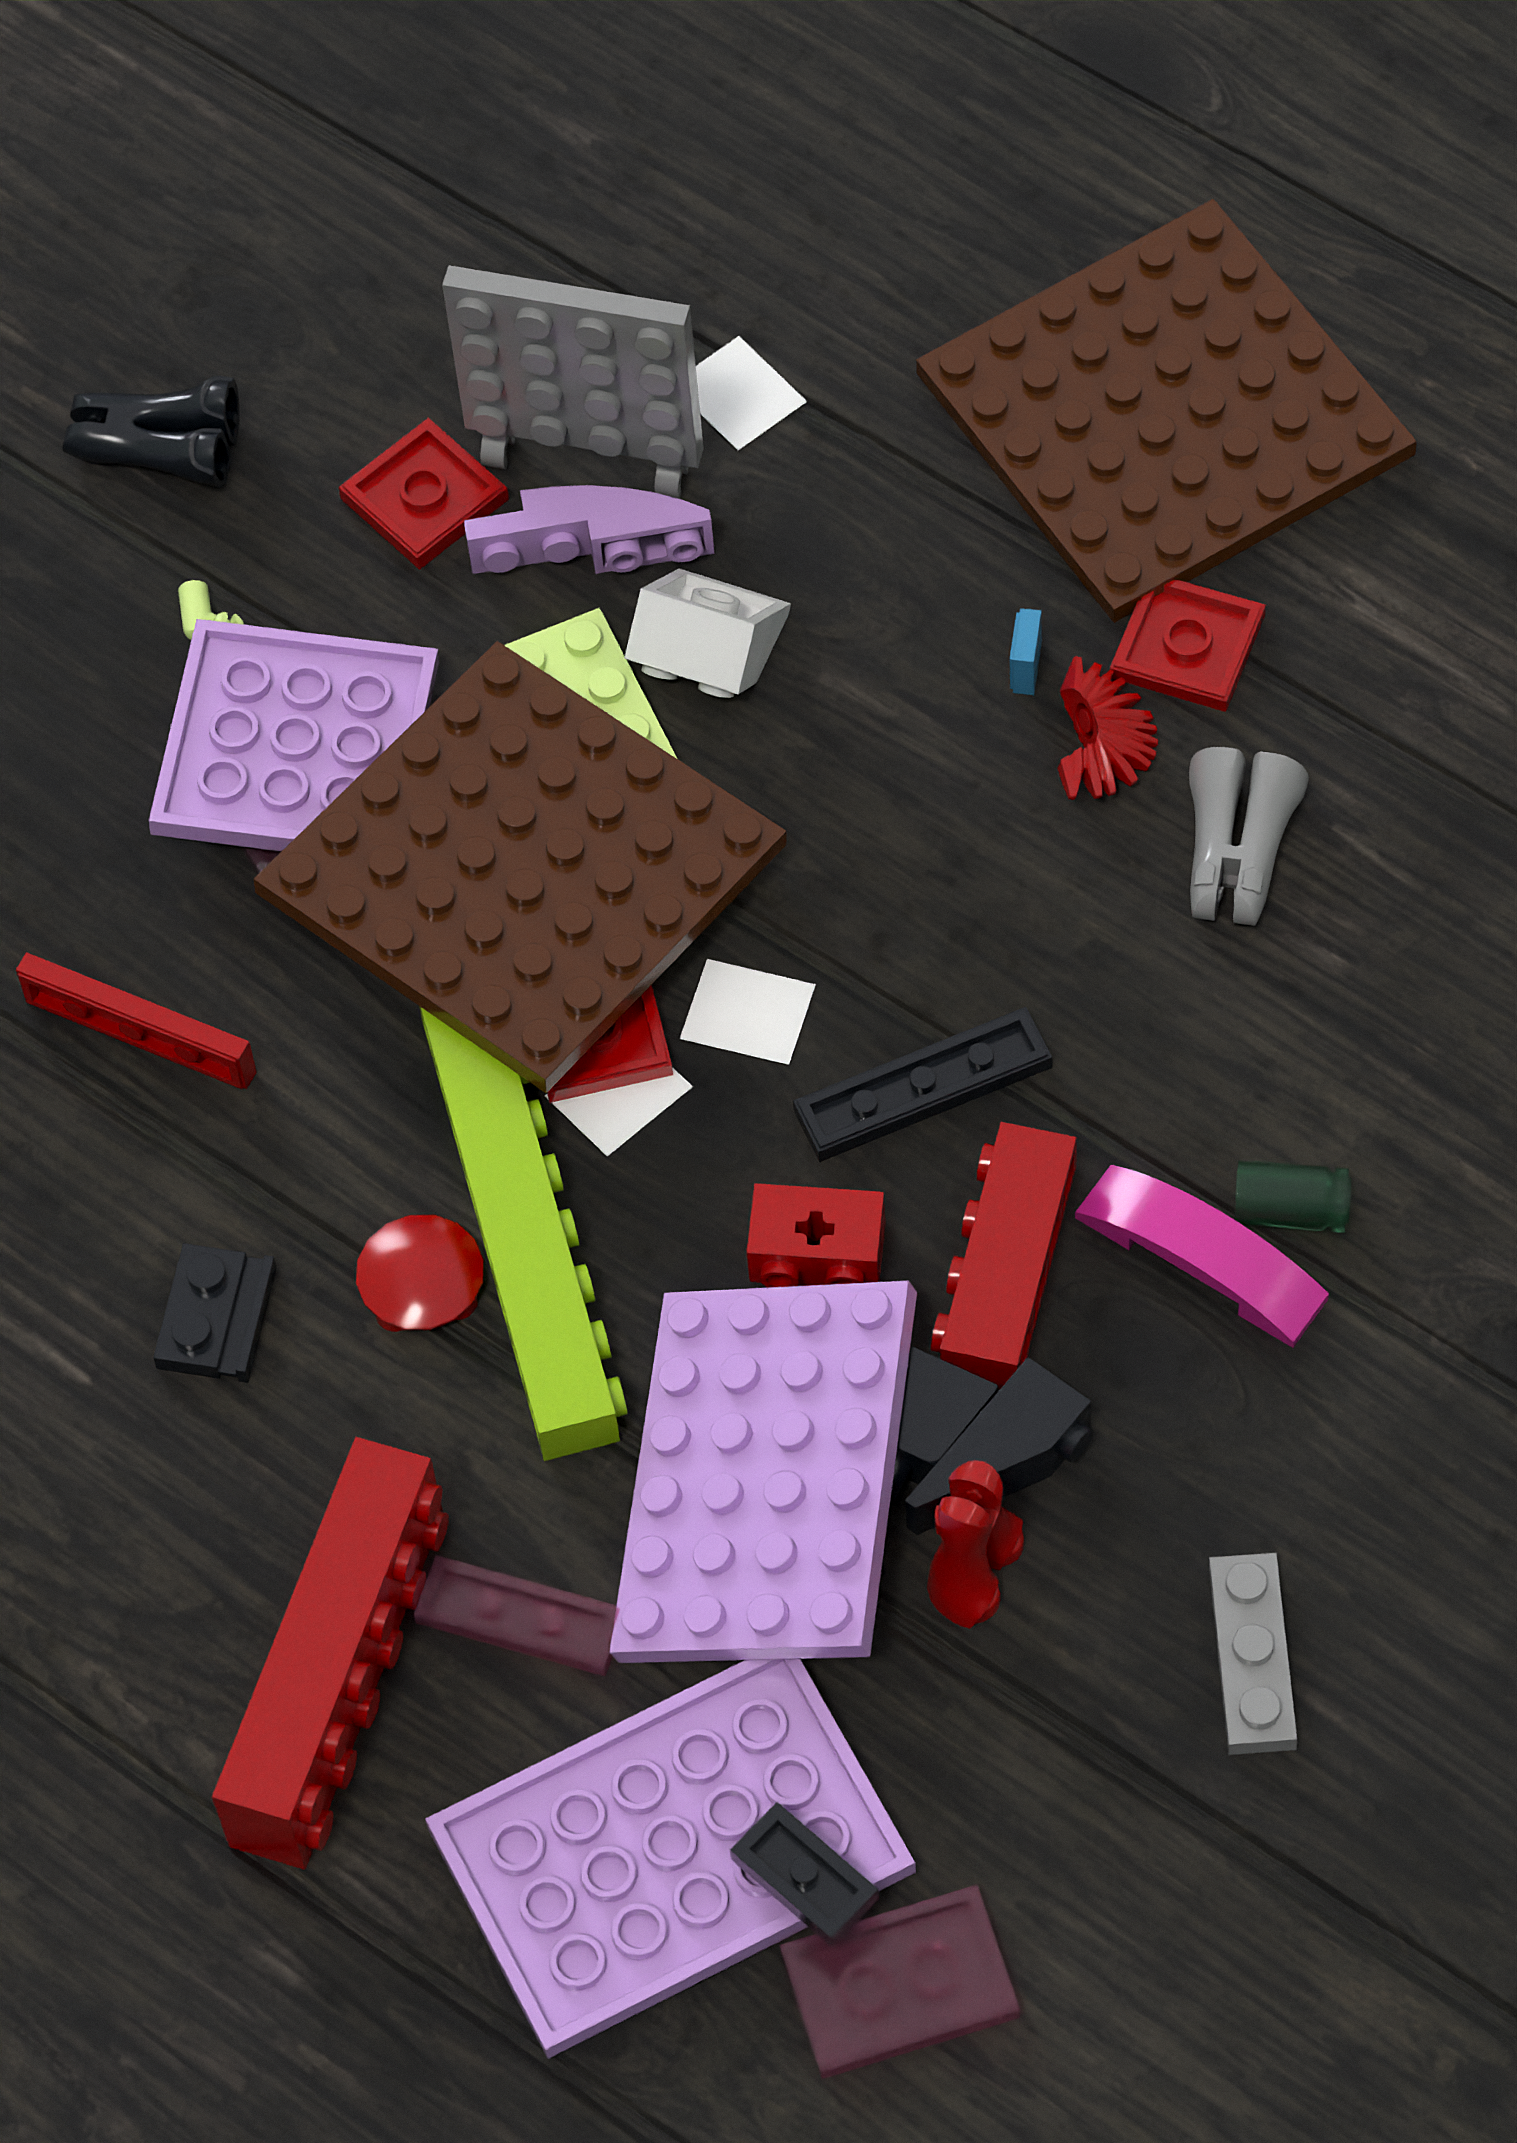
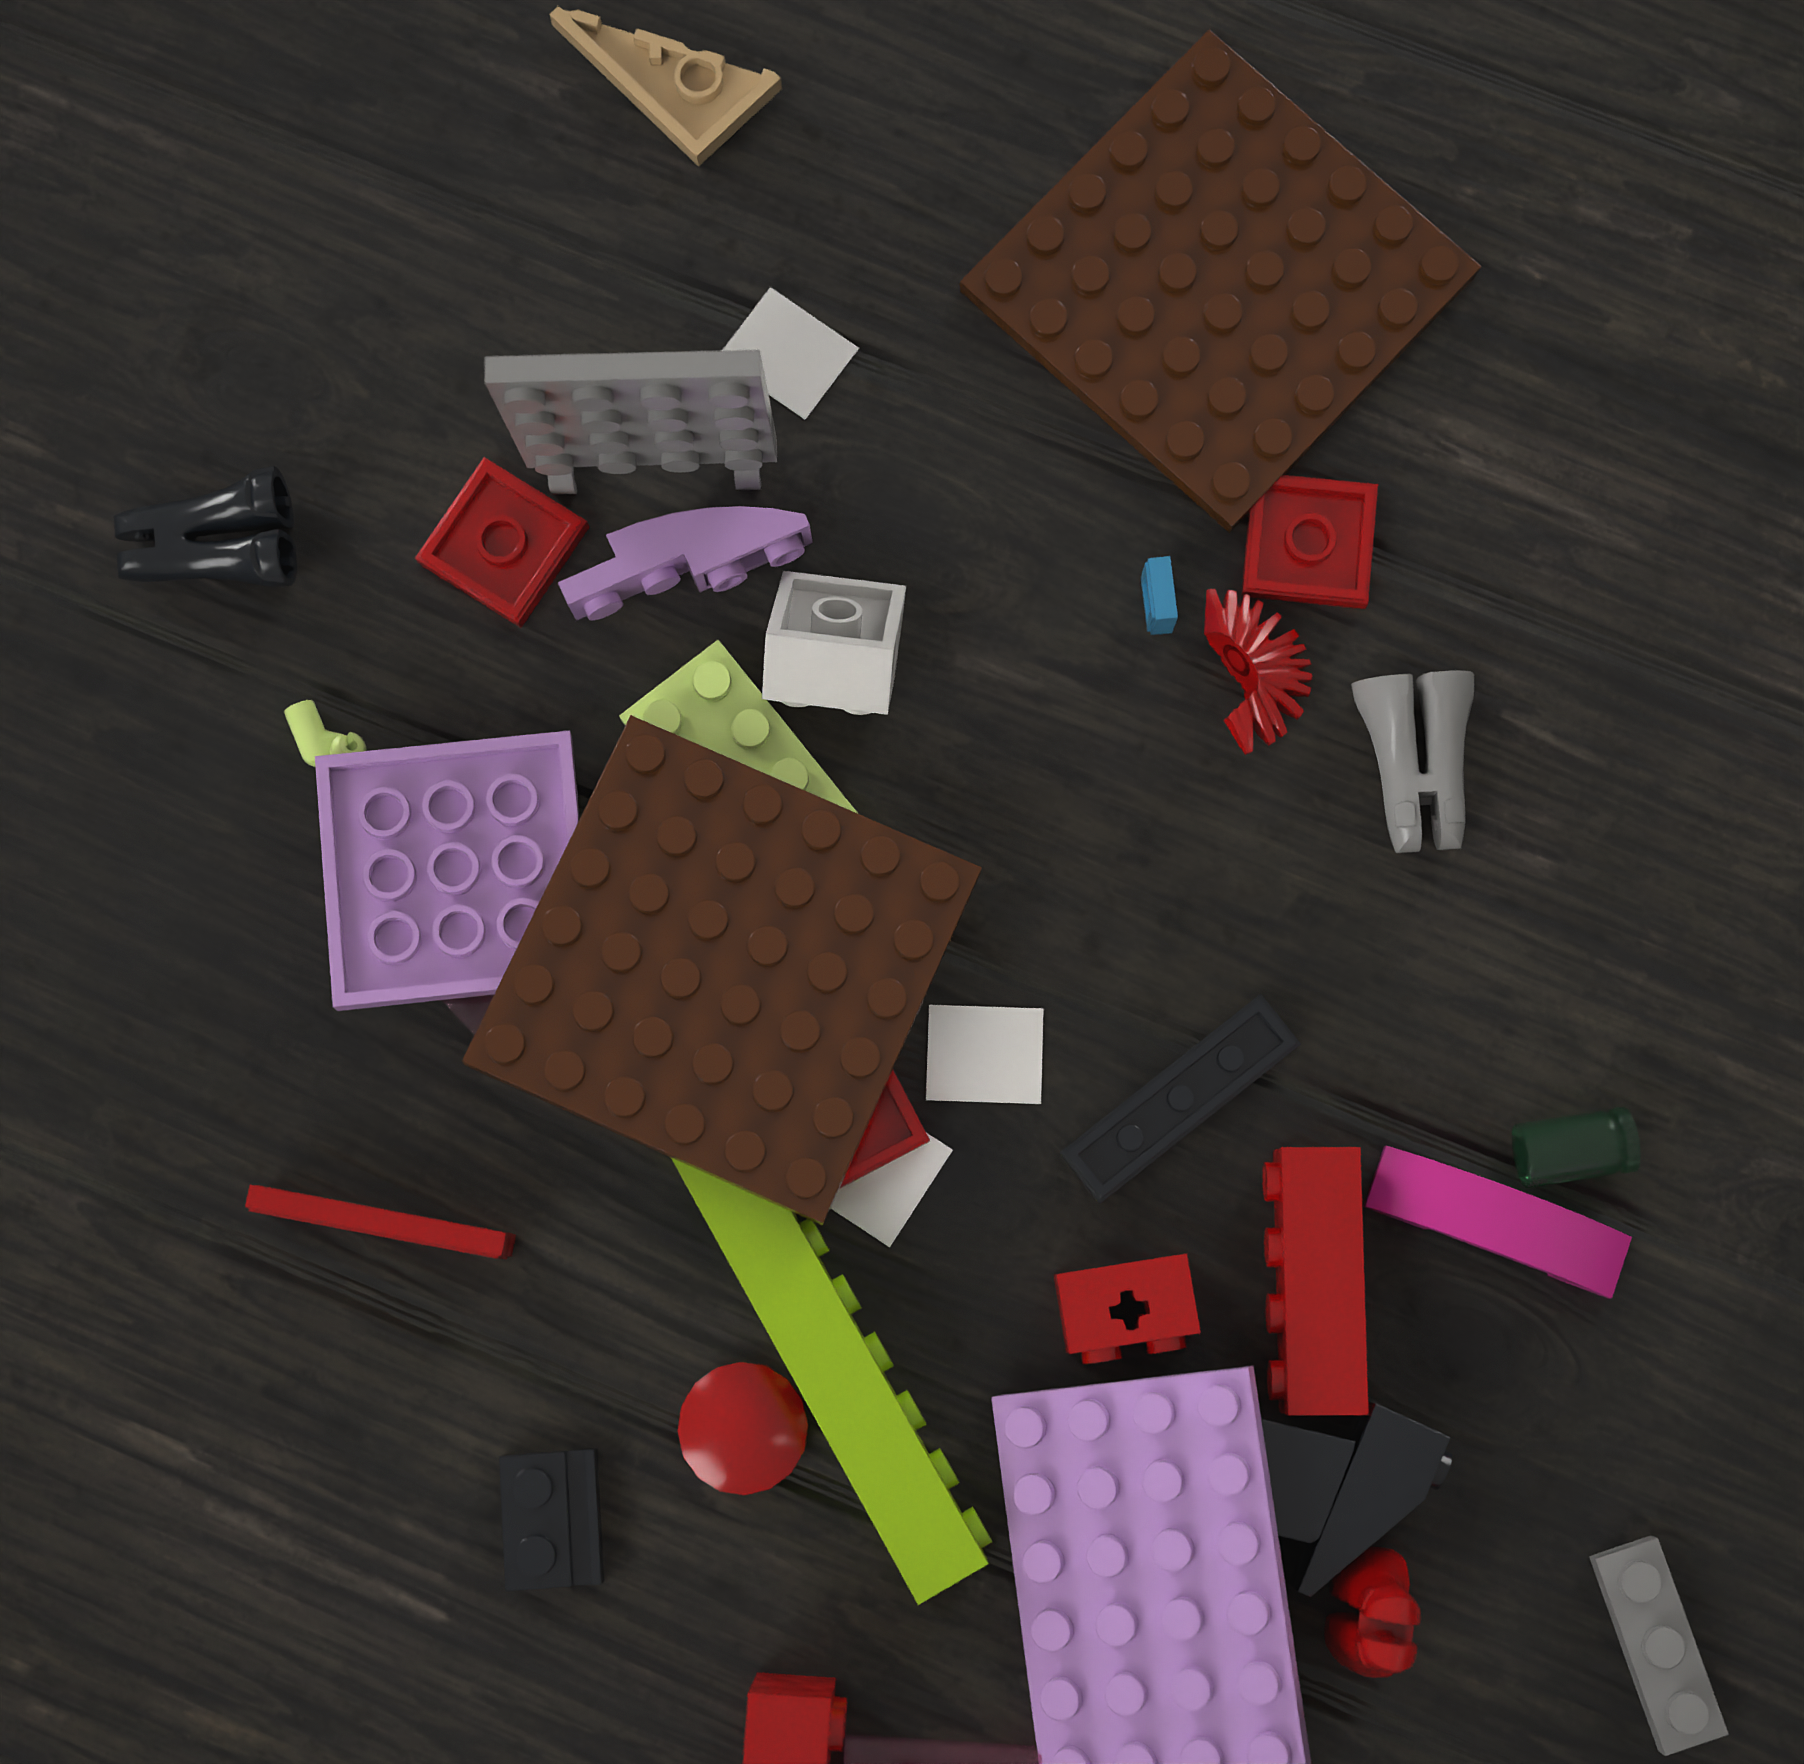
camera: 15 degrees left, 20 degrees up
none -> tan wing [549,7,782,167]

